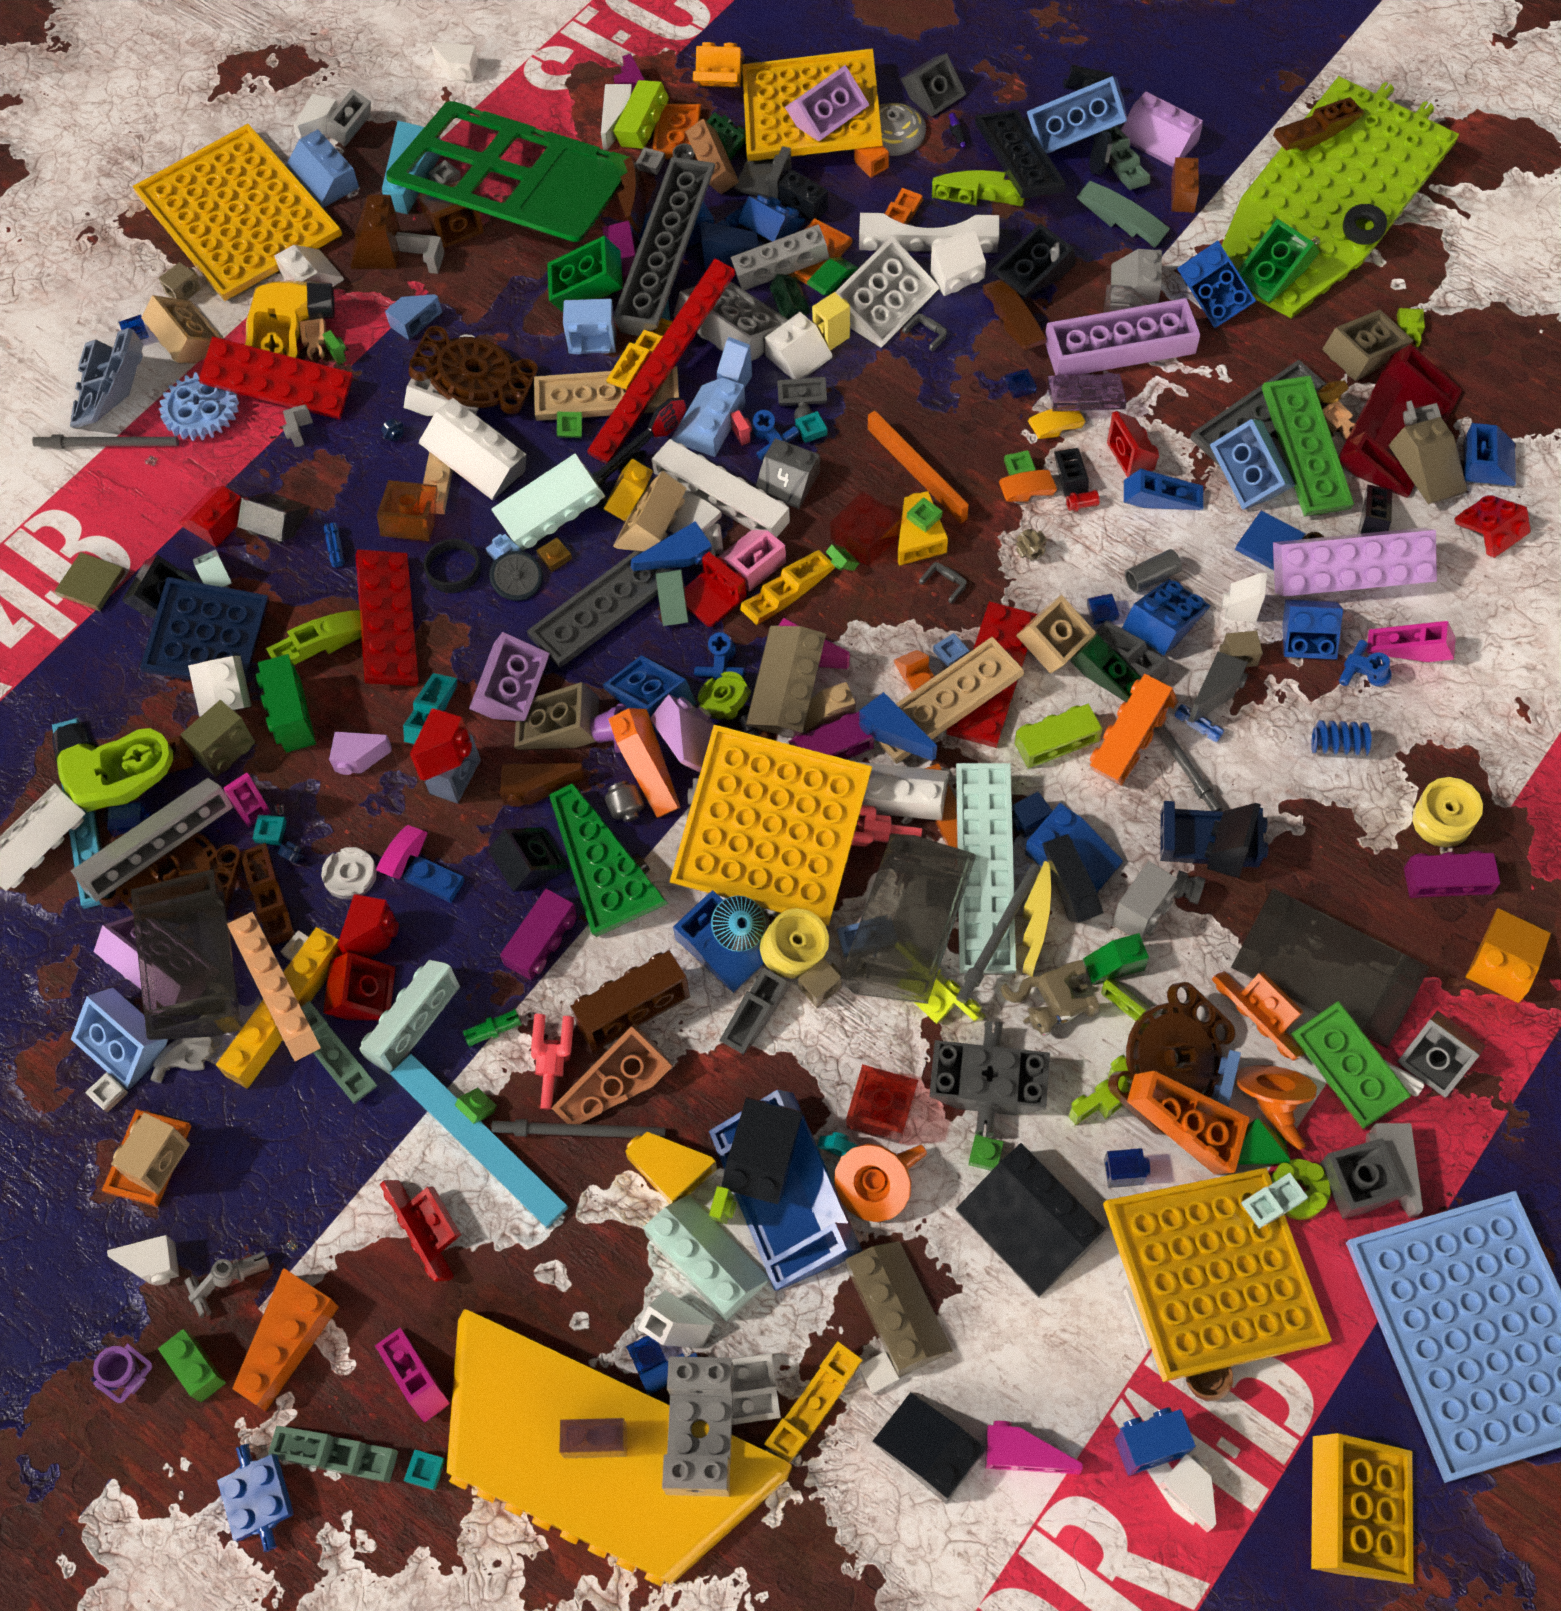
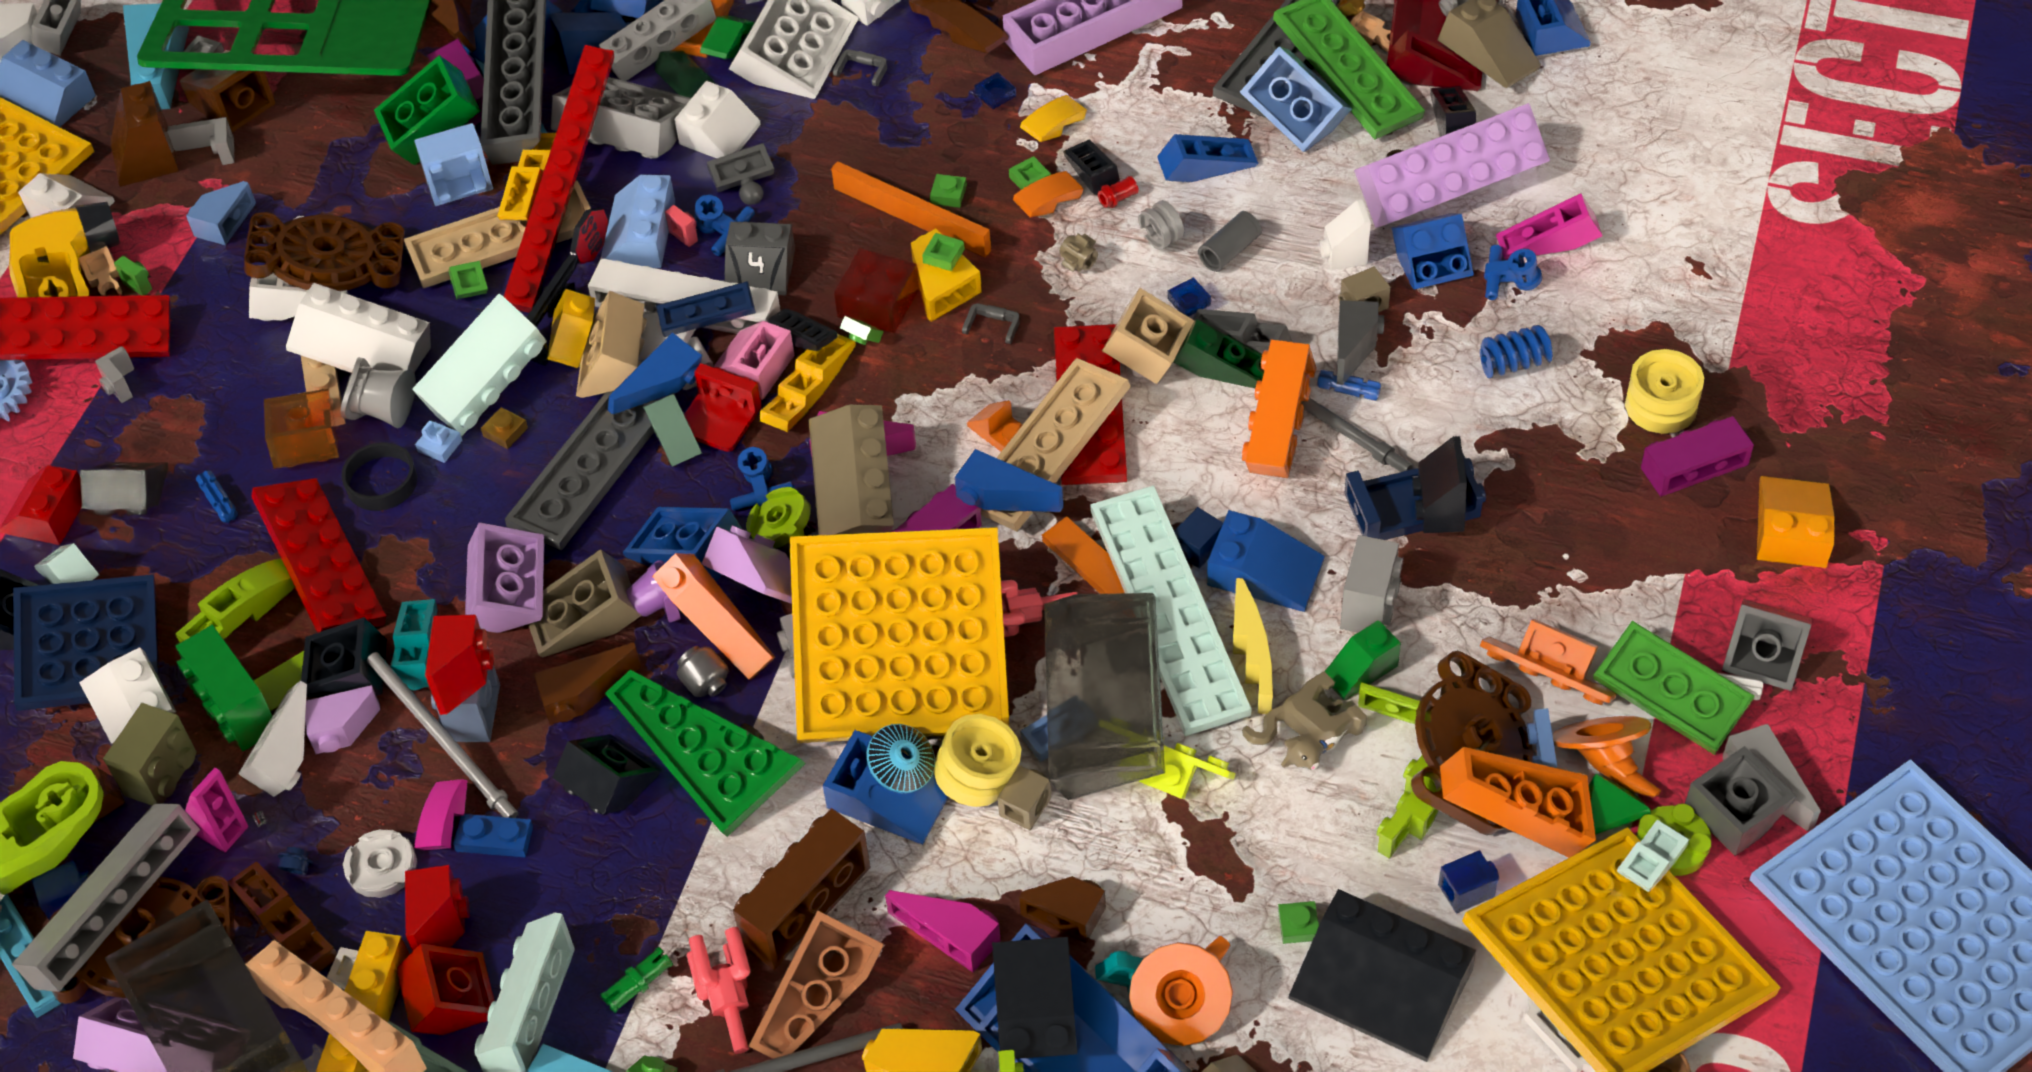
camera: 20 degrees left, 10 degrees down
teal plate [252,815,287,845] -> none
dark blue plate [381,419,404,441] -> none
dark grey wheel [489,551,543,601] -> none
magenta brick [500,889,577,981] -> none
slope [717,337,752,388] -> none
dark grey slope [719,967,791,1055] -> none
teal plate [795,411,827,443] -> none
tan slope [804,682,856,733] -> none
light yellow brick [812,292,850,350] -> none
clear red brick [846,1064,918,1144] -> none
white slope [857,762,950,821] -> none
dark grey slope [929,1021,1050,1137] -> none
medium blue plate [933,633,970,668] -> none
dark grey bar [956,863,1041,1004] -> none
lime brick [1014,703,1102,769] -> none
black slope [1042,834,1104,923] -> none
clear purple plate [1047,373,1127,411] -> none
red slope [1107,411,1159,477] -> none
blue slope [1122,579,1211,656] -> none
dark grey wheel [1174,870,1206,904] -> none
clear smoke slope [1231,888,1430,1048] -> none
blue tile [1235,510,1306,570] -> none
red bracket [1454,495,1531,558] -> none
none -> white slope [239,681,307,797]
none -> lime slope [254,651,304,711]
none -> black slope [301,617,387,698]
none -> light grey hat [340,357,416,428]
none -> light grey bar [367,652,518,818]
none -> dark blue tile [656,281,756,337]
none -> black slope [767,308,838,351]
none -> dark pink slope [885,890,1001,972]
none -> bright green plate [930,174,967,208]
none -> reddish brown slope [1019,876,1106,943]
none -> light grey wheel [1138,200,1184,250]

